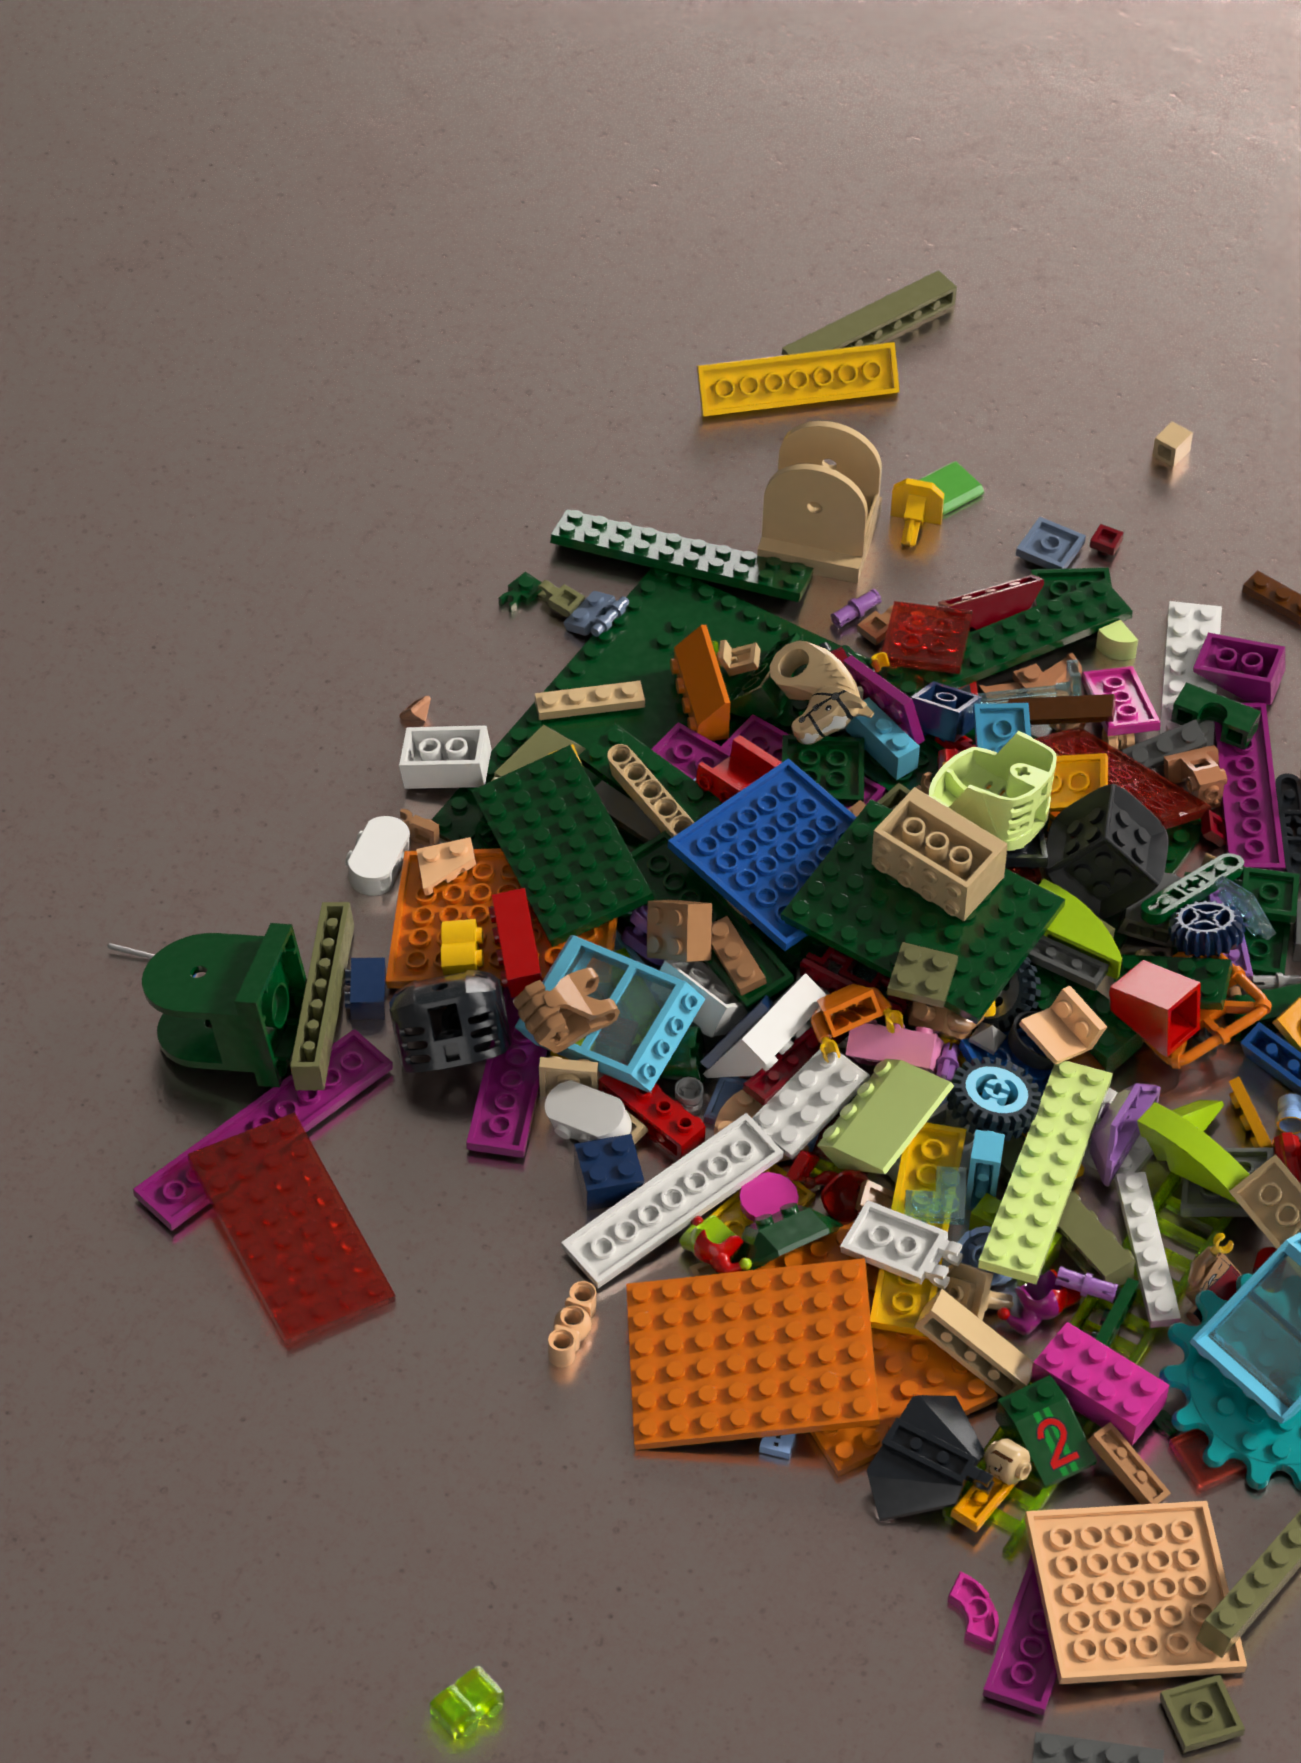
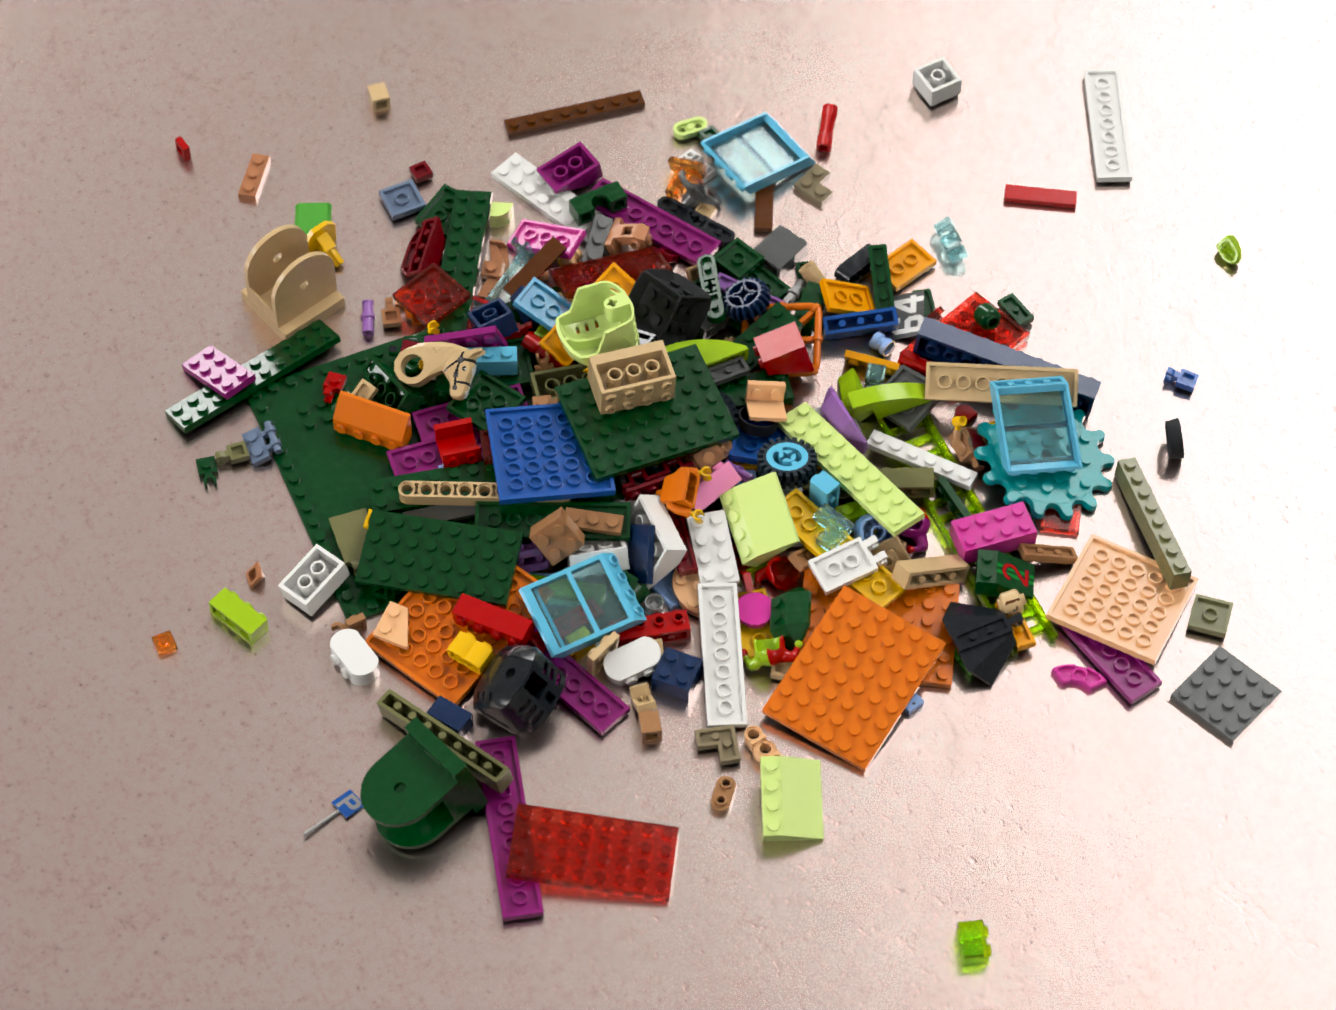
camera: 55 degrees left, 5 degrees up
medium nougat piece [513,968,620,1053] -> none
tan plate [535,681,645,720] -> none
yellow plate [696,342,900,416] -> none
olive brick [782,270,957,355] -> none
olive plate [887,942,958,1008] -> none
light grey slope [969,1022,1007,1055] -> none
medium lavender pin [1055,1266,1118,1303] -> none
clear light blue plate [1214,875,1276,940] -> none
none -> clear orange plate [151,630,178,656]
none -> red tile [175,136,191,161]
none -> plate [182,345,256,400]
none -> lime brick [209,587,269,645]
none -> nougat plate [238,153,271,201]
none -> red plate [323,371,347,403]
none -> tan bracket [629,682,657,713]
none -> medium nougat brick [638,710,662,743]
none -> dark tan plate [694,725,741,765]
none -> medium nougat plate [711,776,736,814]
none -> yellowish green slope [760,756,824,841]
none -> clear light blue brick [864,363,886,388]

